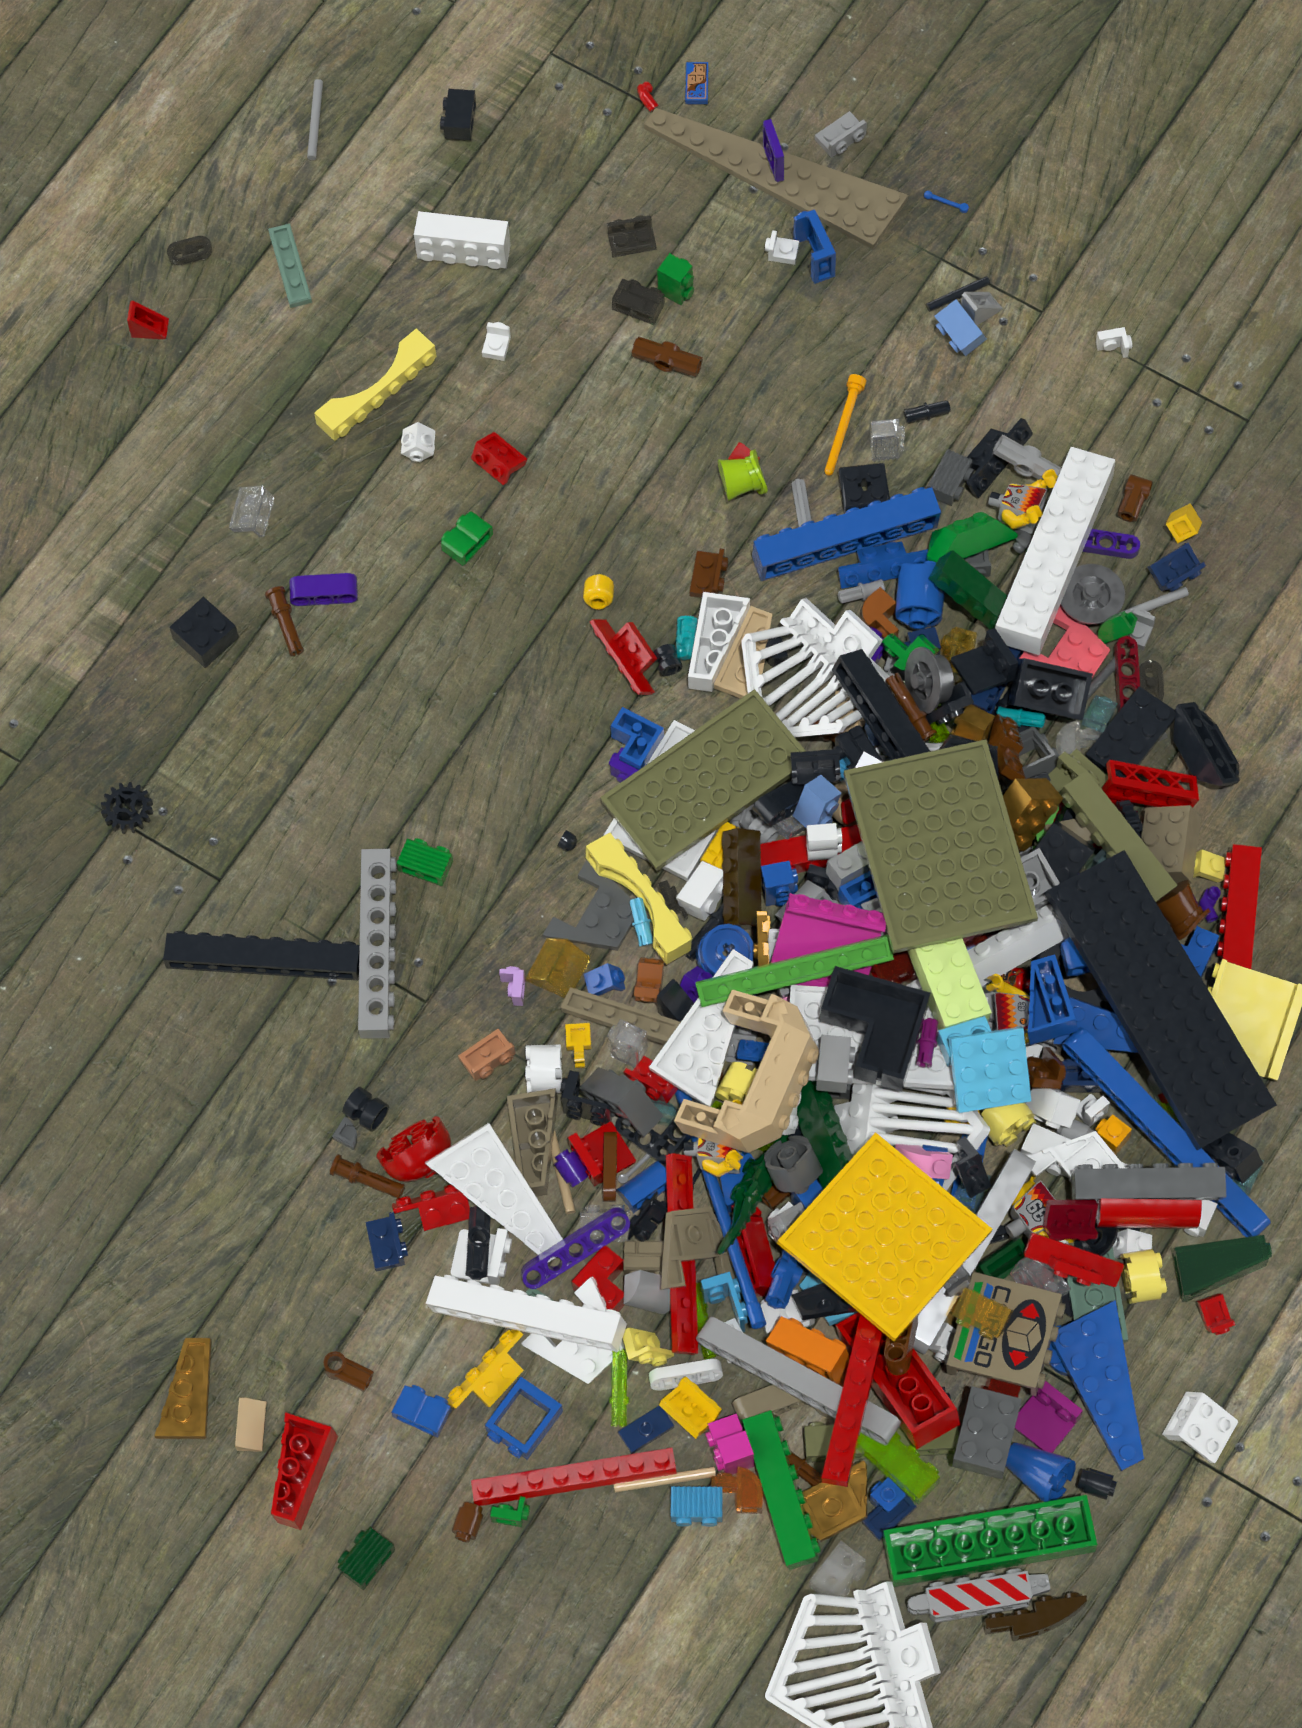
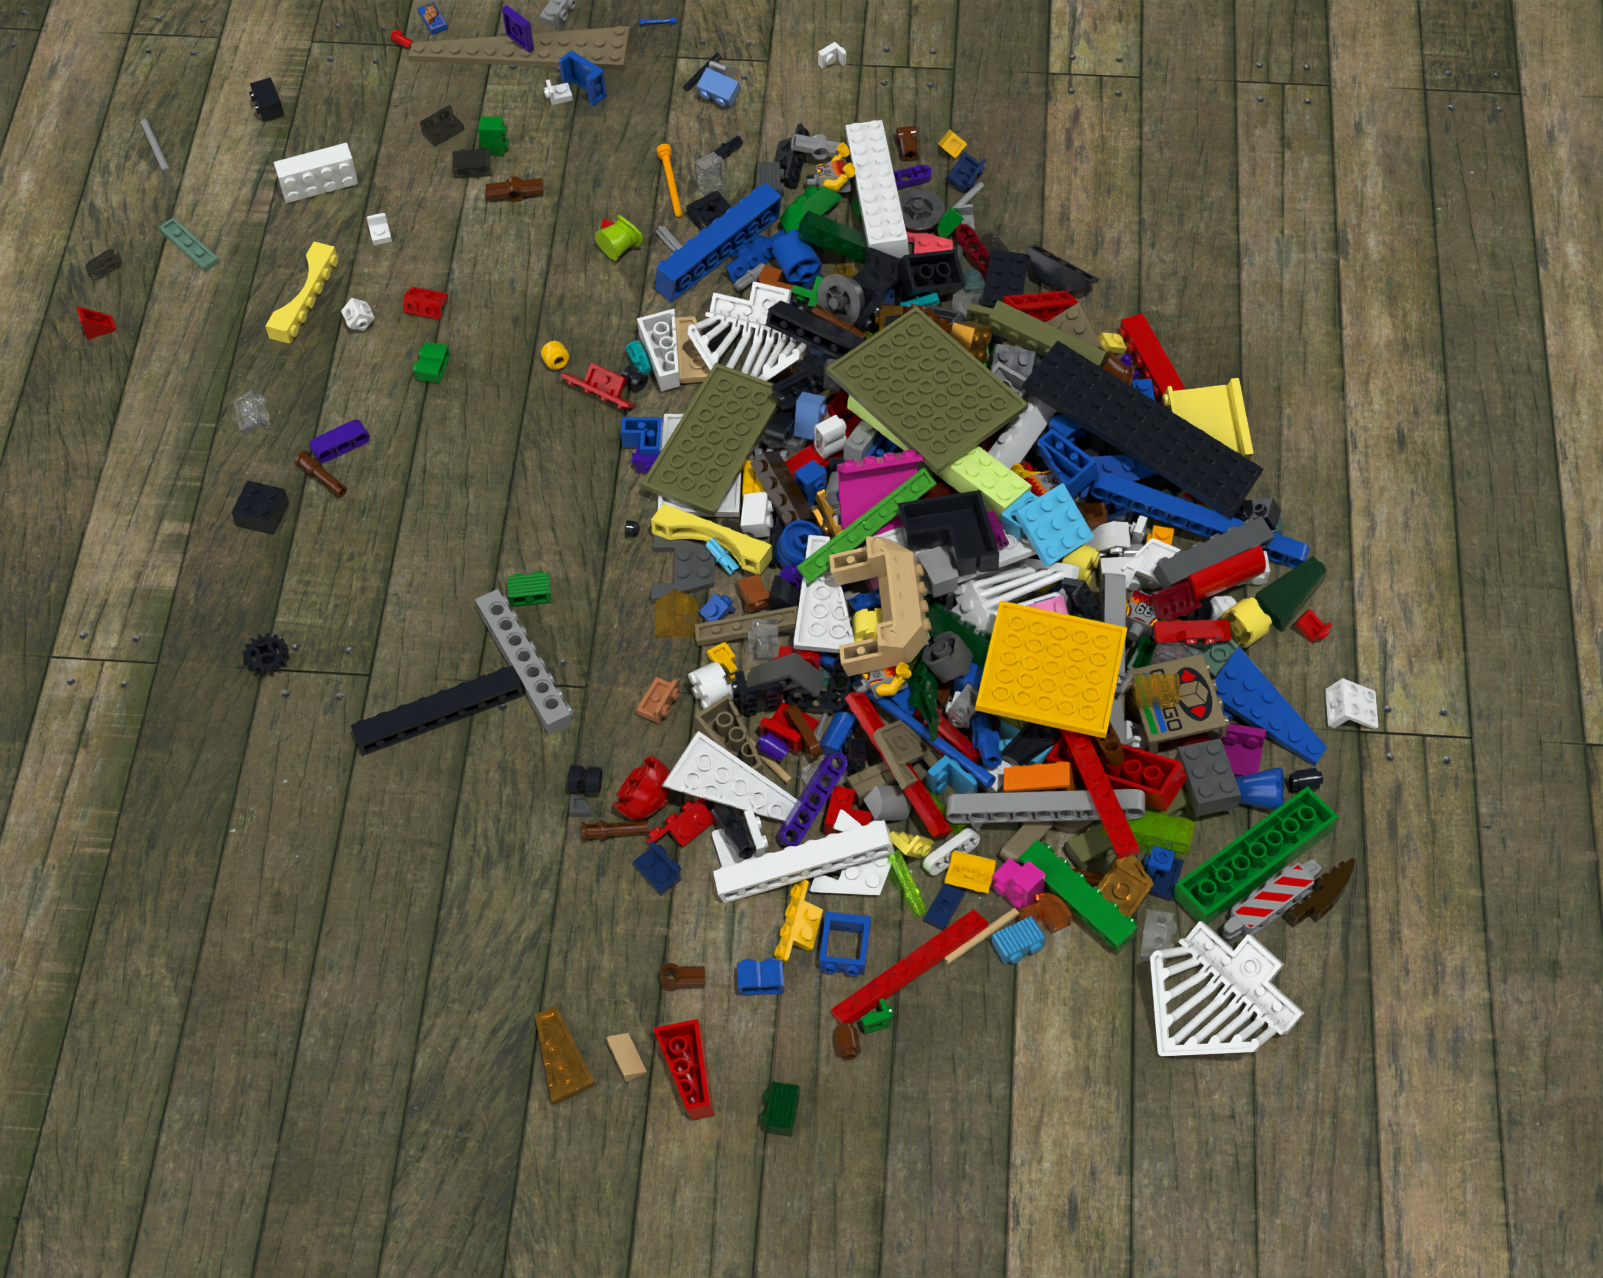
camera: 30 degrees left, 10 degrees down
lavender bracket [499,966,526,1006] -> none
reddish brown bracket [689,548,729,598] -> none
dark grey arm [1013,528,1032,553] -> none

